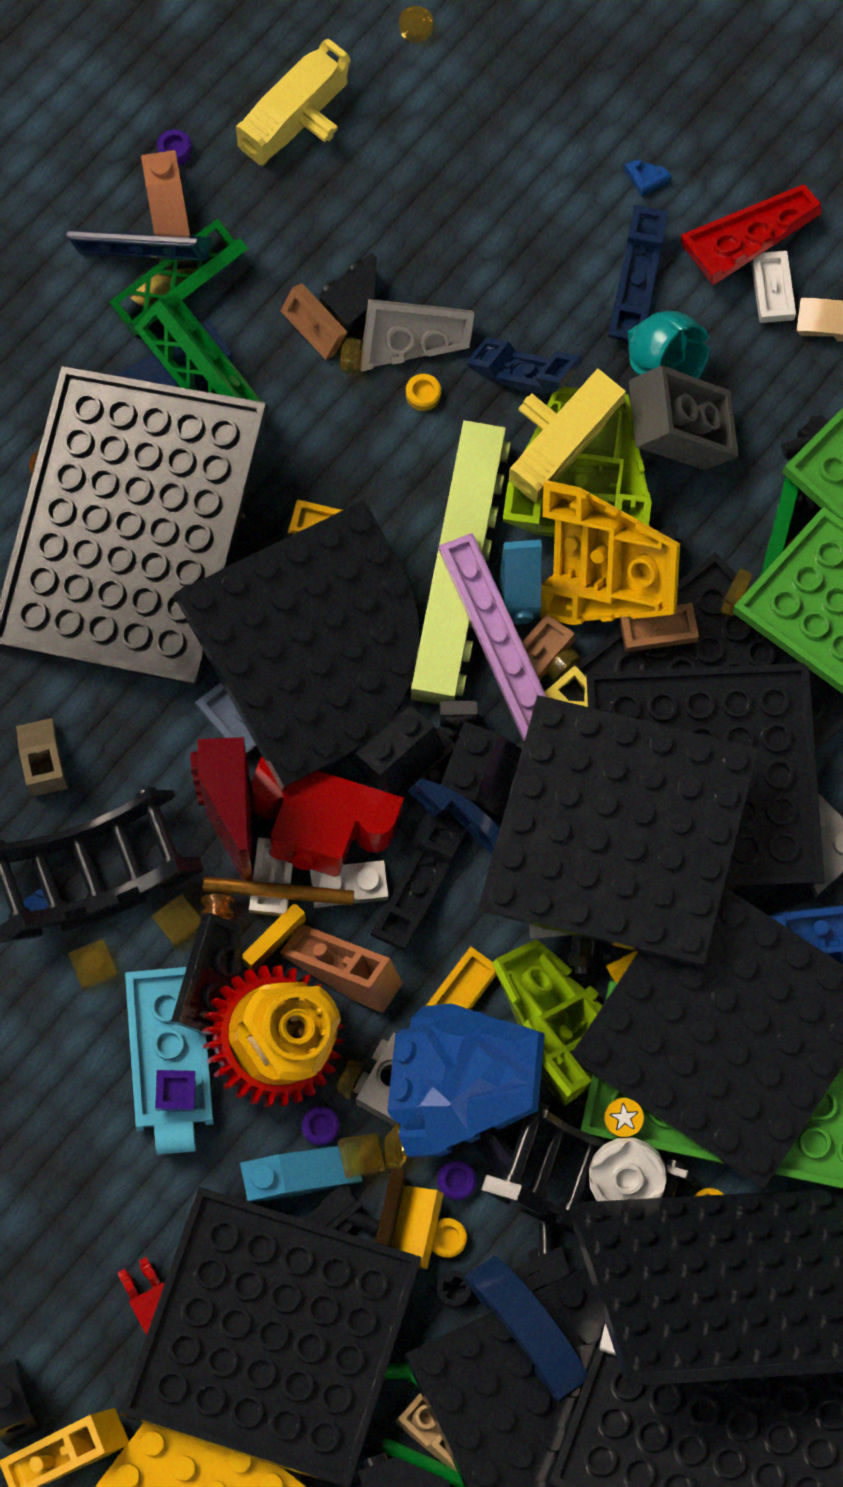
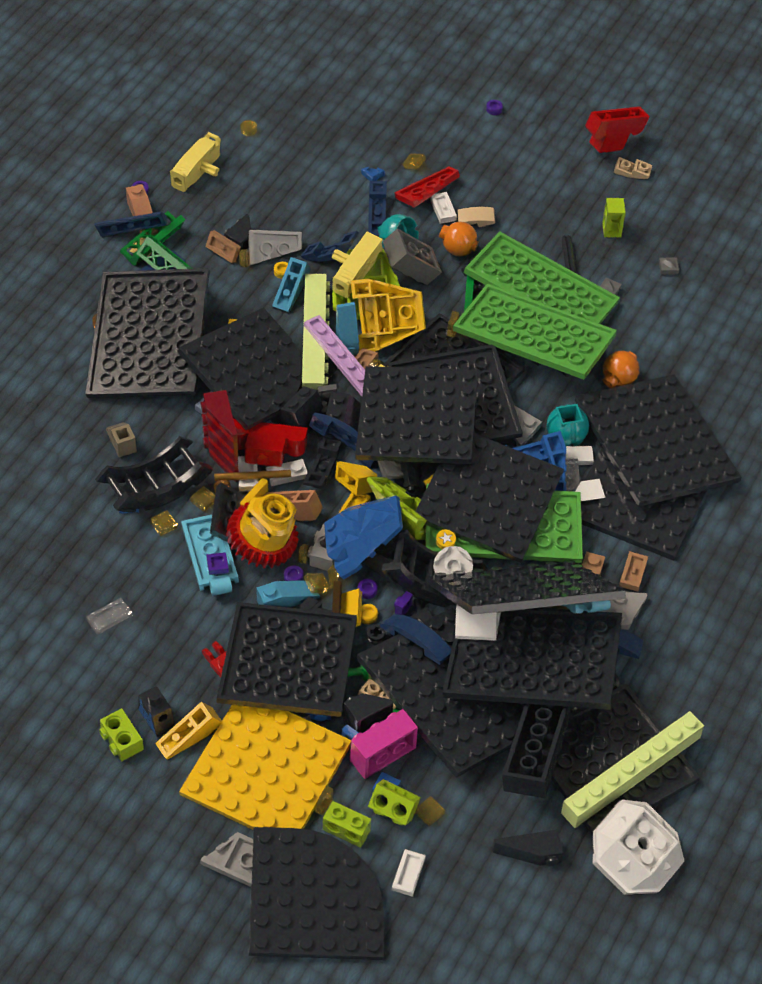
camera: 10 degrees left, 20 degrees down
medium nougat plate [619,603,699,652] -> none
none -> dark azure slope [272,257,311,312]
none -> yellow slope [335,461,377,496]
none -> dark purple plate [394,591,413,615]
none -> clear yellow tile [403,154,426,169]
none -> orange brick [439,222,479,257]

